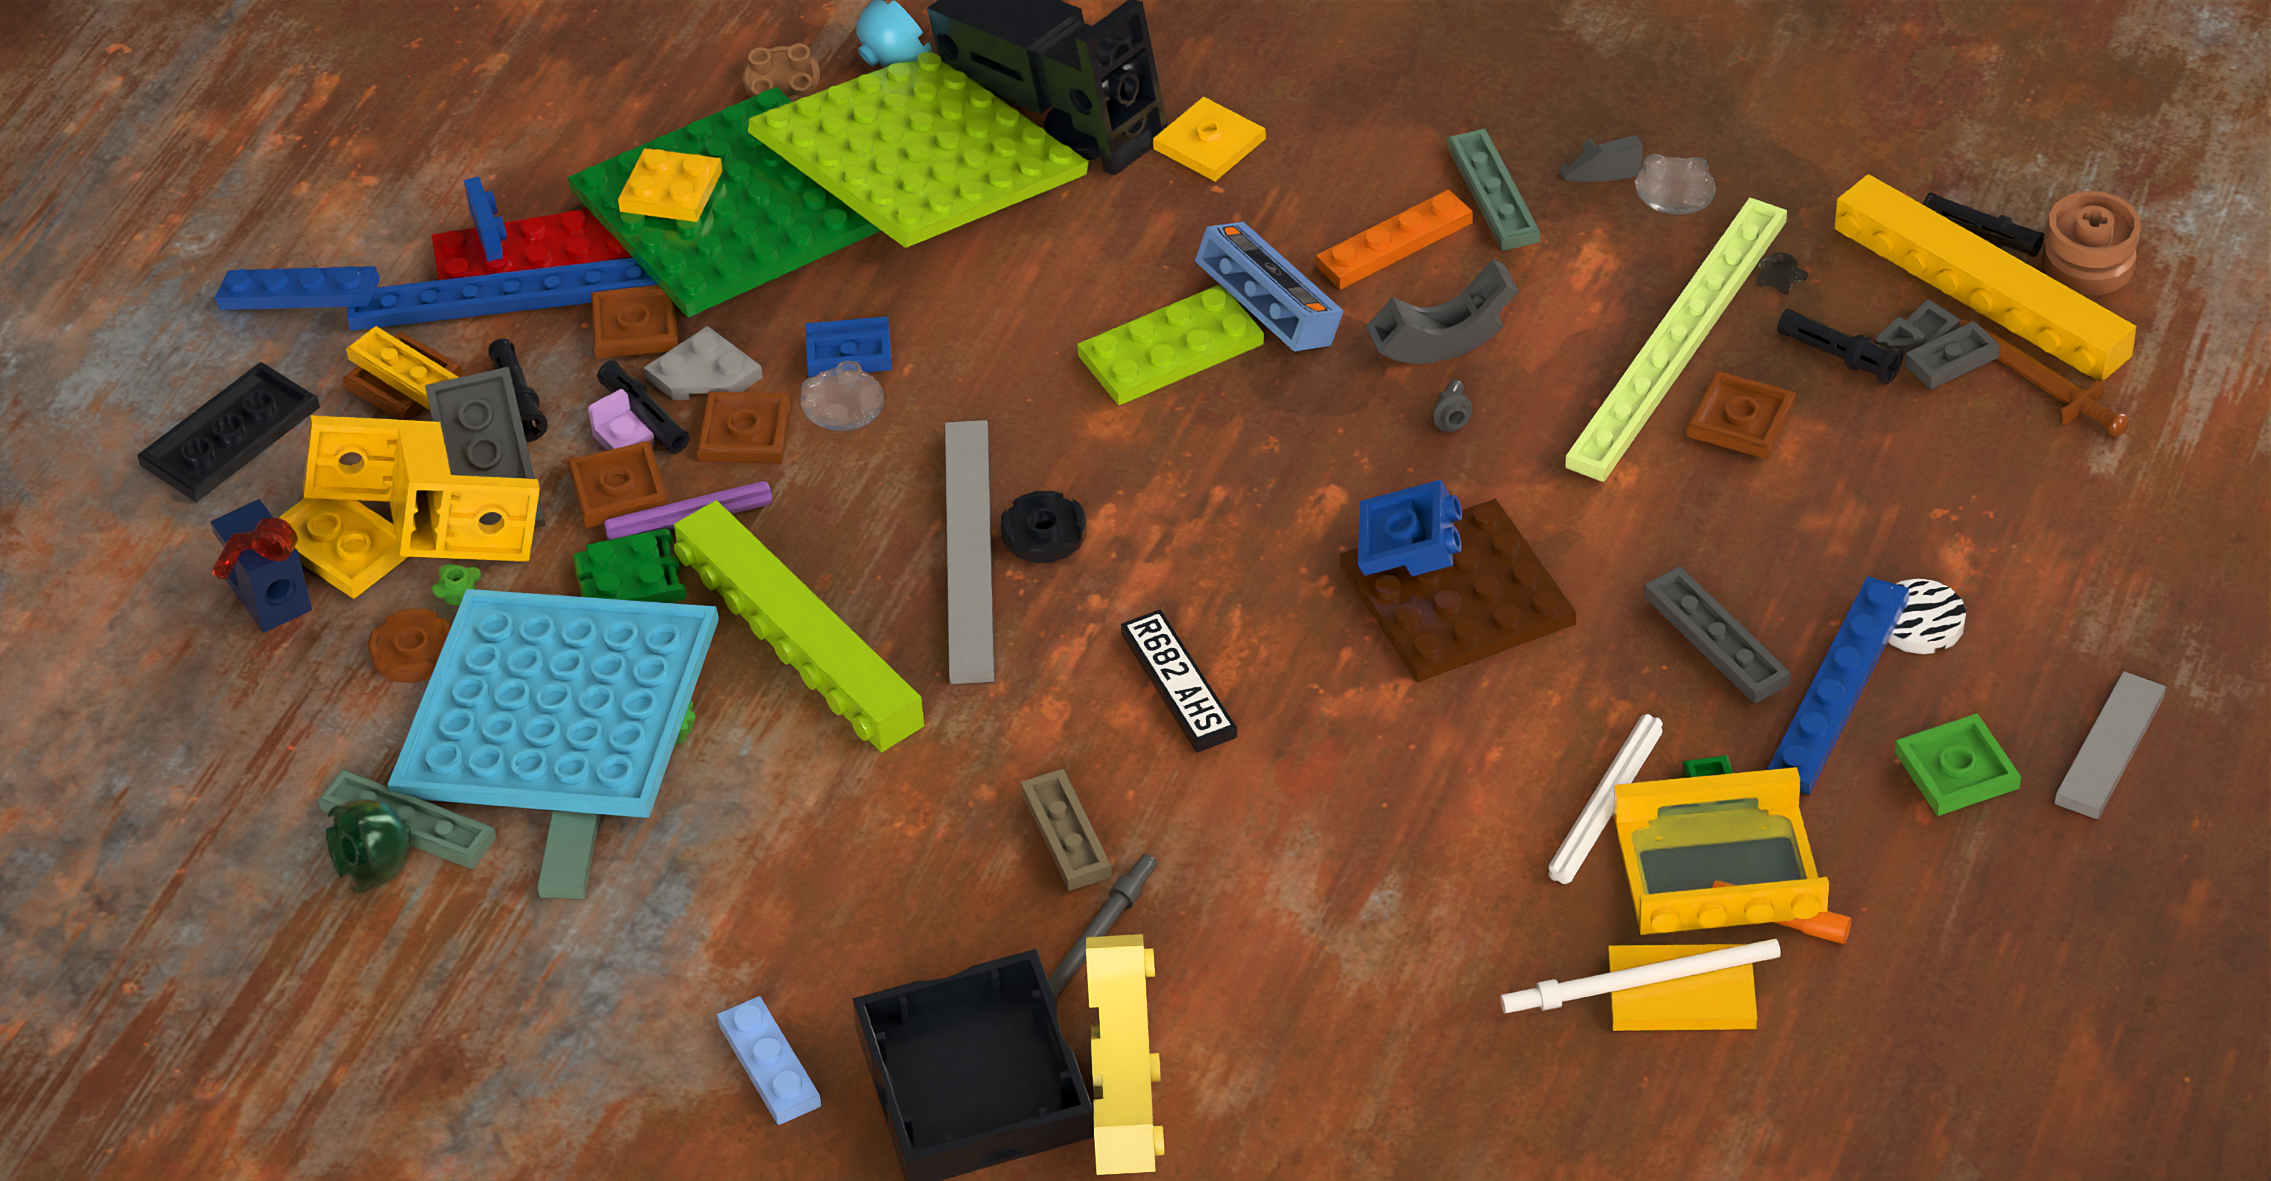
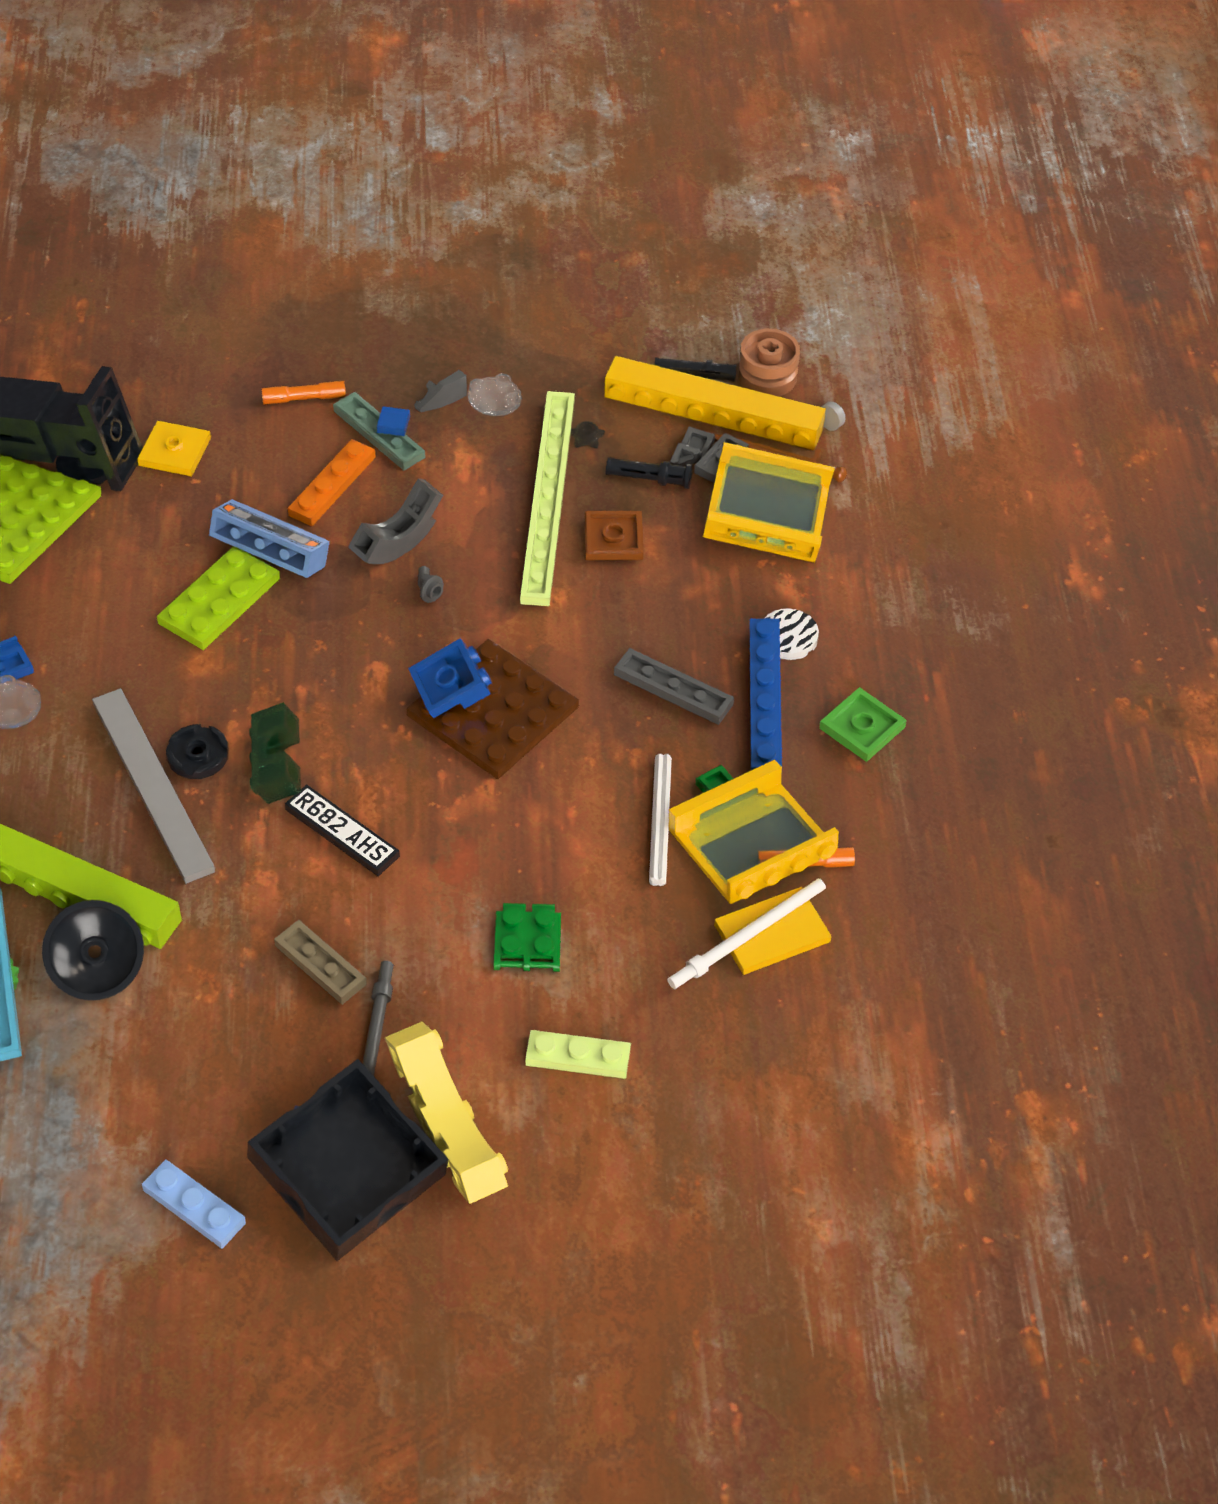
camera: 30 degrees left, 5 degrees up
light grey tile [2055,671,2166,820] -> none
none -> black dish [42,900,144,1001]
none -> clear green arch [249,702,301,804]
none -> orange piece [262,381,346,405]
none -> blue tile [377,406,410,436]
none -> green plate [494,903,561,972]
none -> yellowish green plate [525,1030,631,1079]
none -> panel [703,442,835,563]
none -> light grey tile [821,401,845,431]

